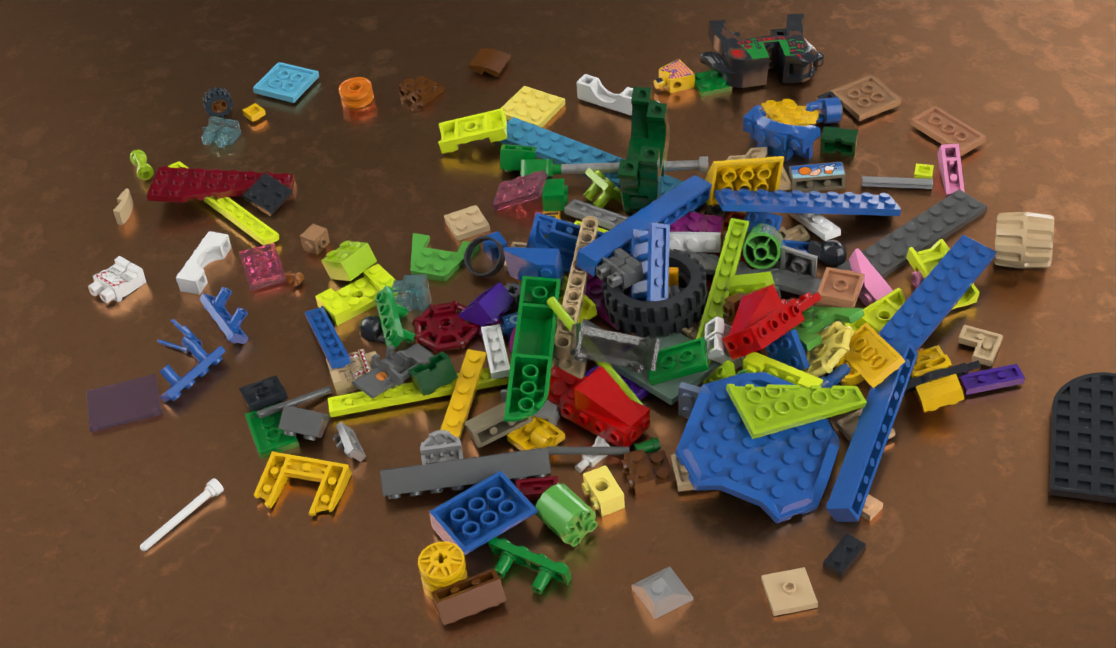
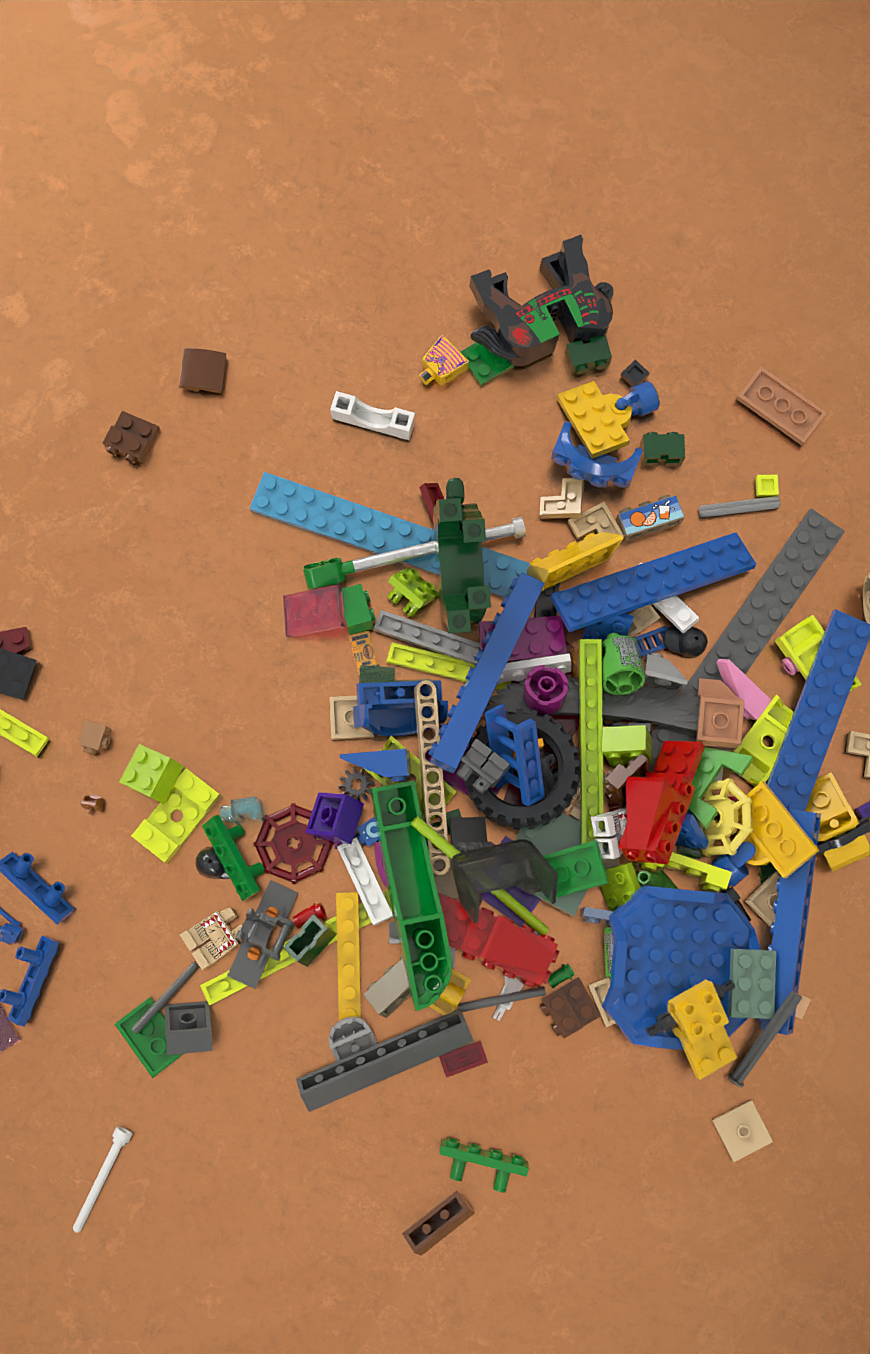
camera: 20 degrees left, 35 degrees up
clear pink plate [239,243,286,291] -> none
black plate [239,375,288,412] -> none
yellow wedge [254,452,352,516] -> none
blue plate [305,307,351,369] -> none
light grey plate [333,422,366,462] -> none
orange wheel [338,77,374,109] -> none
bright green wing [410,233,481,282] -> none
yellow wheel [418,542,468,600] -> none
blue slope [429,471,537,555] -> none
neon yellow piece [438,108,507,154] -> none
tan plate [444,205,490,241] -> none
black tyre [464,236,505,278] -> none
blue brick [483,231,508,263] -> none
light yellow plate [500,86,565,128] -> none
green brick [500,144,537,172] -> none
bright green cylinder [536,483,597,547] -> none
light yellow brick [581,465,625,517] -> none
light grey slope [631,566,693,619] -> none
lime wing [726,384,867,439] -> none
black plate [823,534,866,578] -> none
medium nougat plate [831,75,901,121] -> none
bright pink slope [937,144,965,195] -> none
none -> magenta brick [523,665,568,716]
none -> dark green brick [565,335,612,374]
none -> yellow piece [646,980,737,1080]
none -> sand green plate [728,948,776,1019]
none -> dark grey axle [728,991,802,1087]

